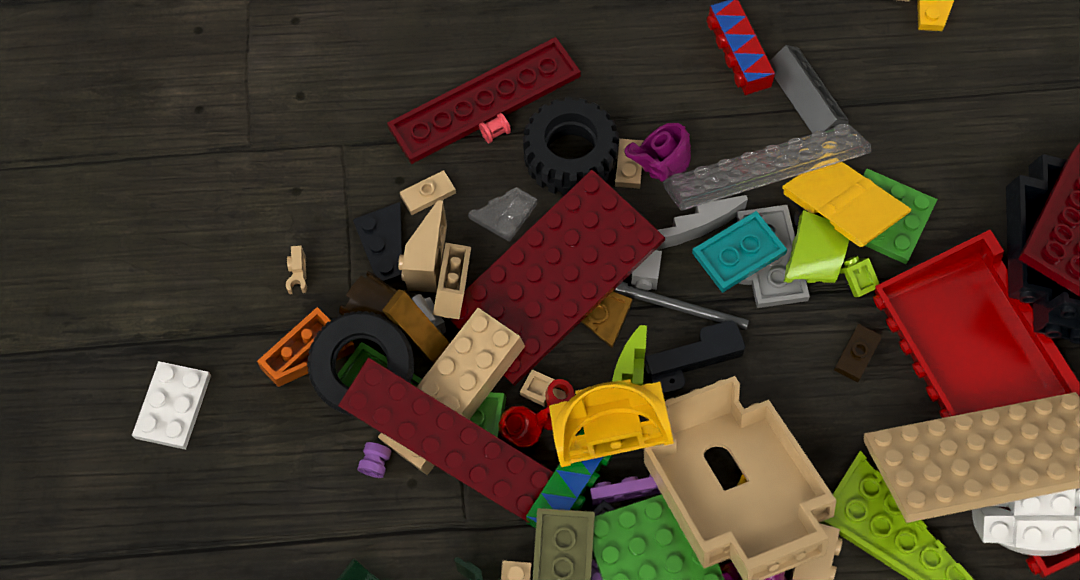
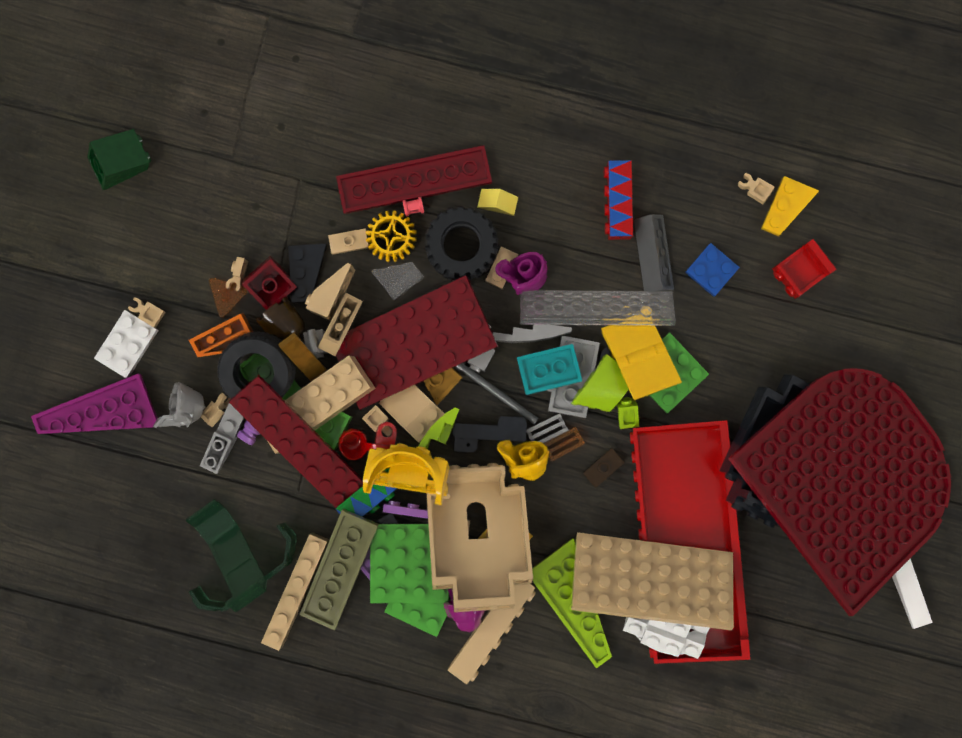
camera: 20 degrees right, 20 degrees up
none -> magenta wing [31,373,158,434]
none -> dark green slope [87,129,151,190]
none -> tan plate [128,298,165,328]
none -> light grey head [153,382,205,428]
none -> light grey slope [200,403,246,474]
none -> tan plate [201,393,231,427]
none -> clear orange piece [209,278,248,318]
none -> dark red slope [242,255,297,310]
none -> yellow gear [366,211,417,262]
none -> tan slope [379,385,445,443]
none -> light yellow slope [477,189,518,216]
none -> yellow head [497,440,549,481]
none -> light grey tile [526,413,569,443]
none -> clear orange tile [545,427,585,462]
none -> blue plate [685,243,740,297]
none -> red panel [772,239,836,299]

